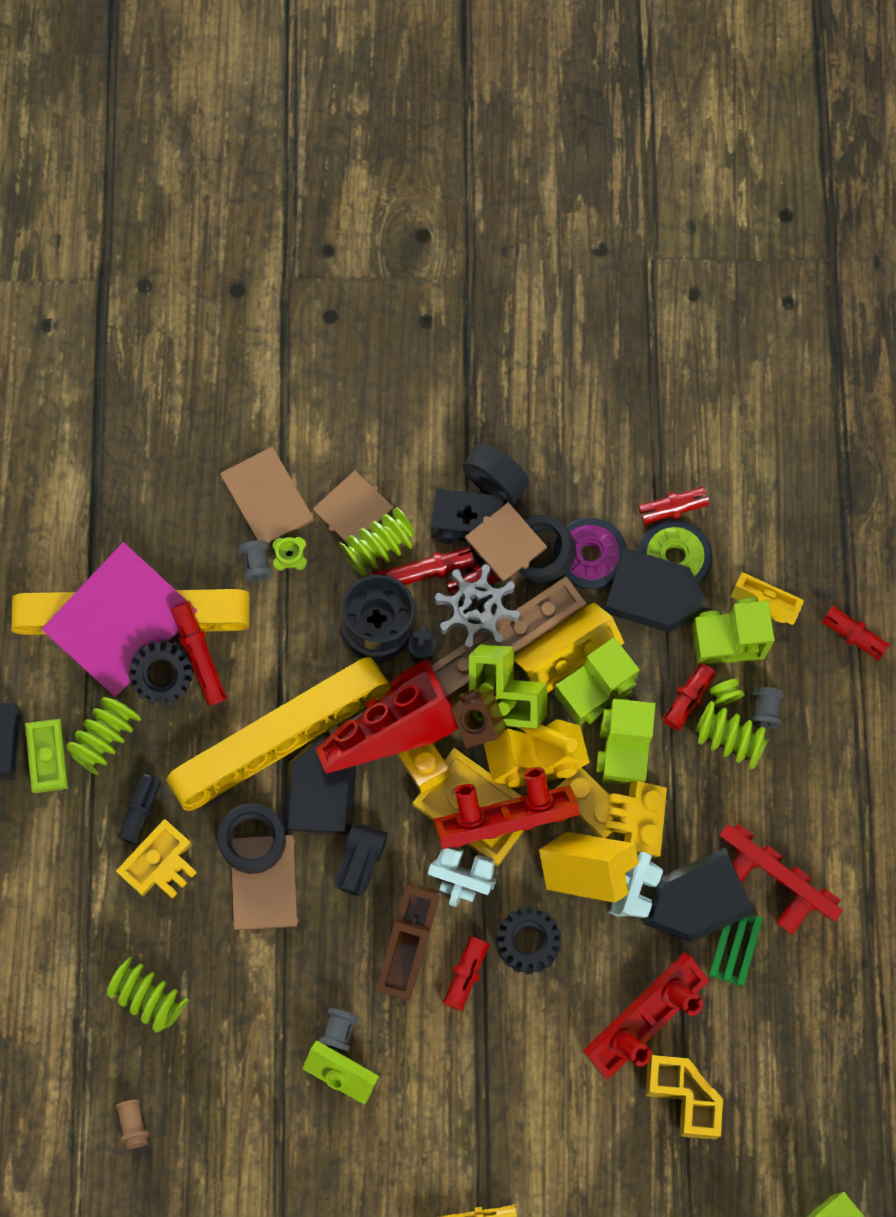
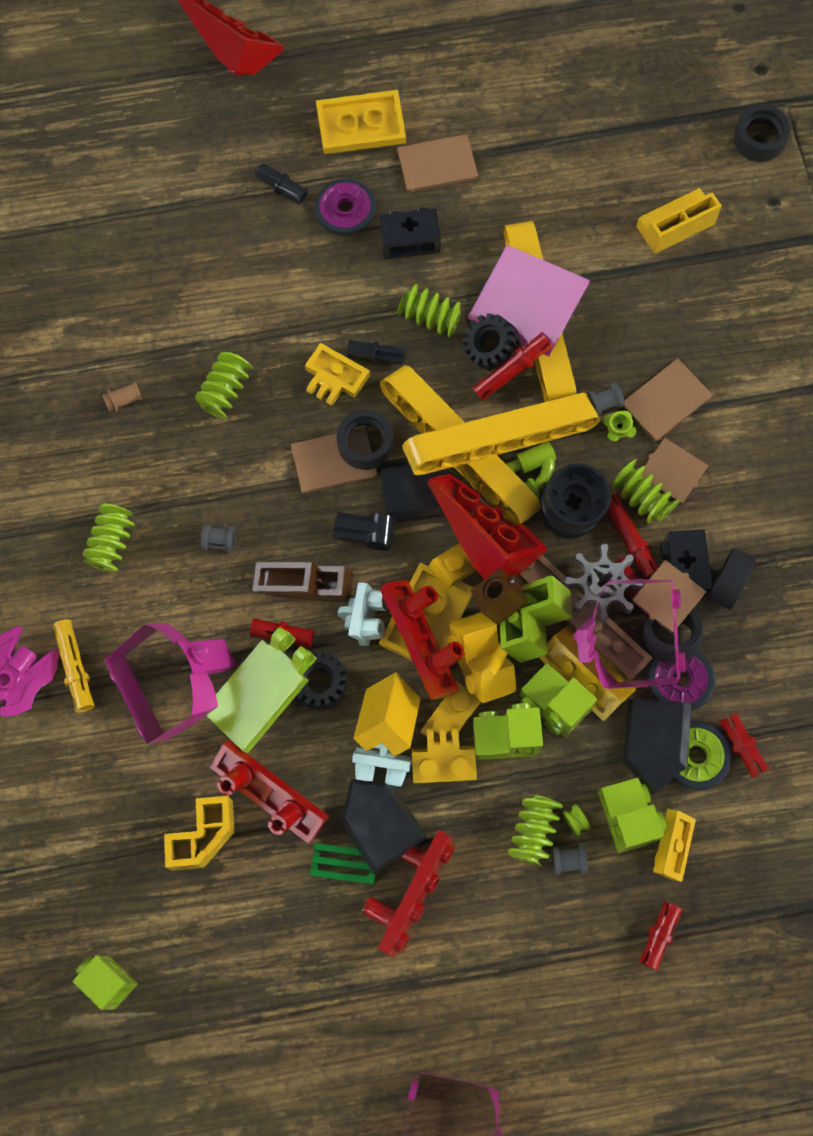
camera: 85 degrees right, 0 degrees up
lime plate [25,719,68,793] -> none
lime plate [302,1040,379,1105] -> none
black axle [408,626,436,664] -> none
red pin [662,663,717,731] -> none
none -> lime piece [82,503,135,572]
none -> dark pink piece [105,623,238,744]
none -> lime tile [206,627,317,753]
none -> yellow beam [402,393,600,475]
none -> lime plant [506,441,556,499]
none -> dark pink piece [573,580,686,689]
none -> yellow piece [636,188,722,254]

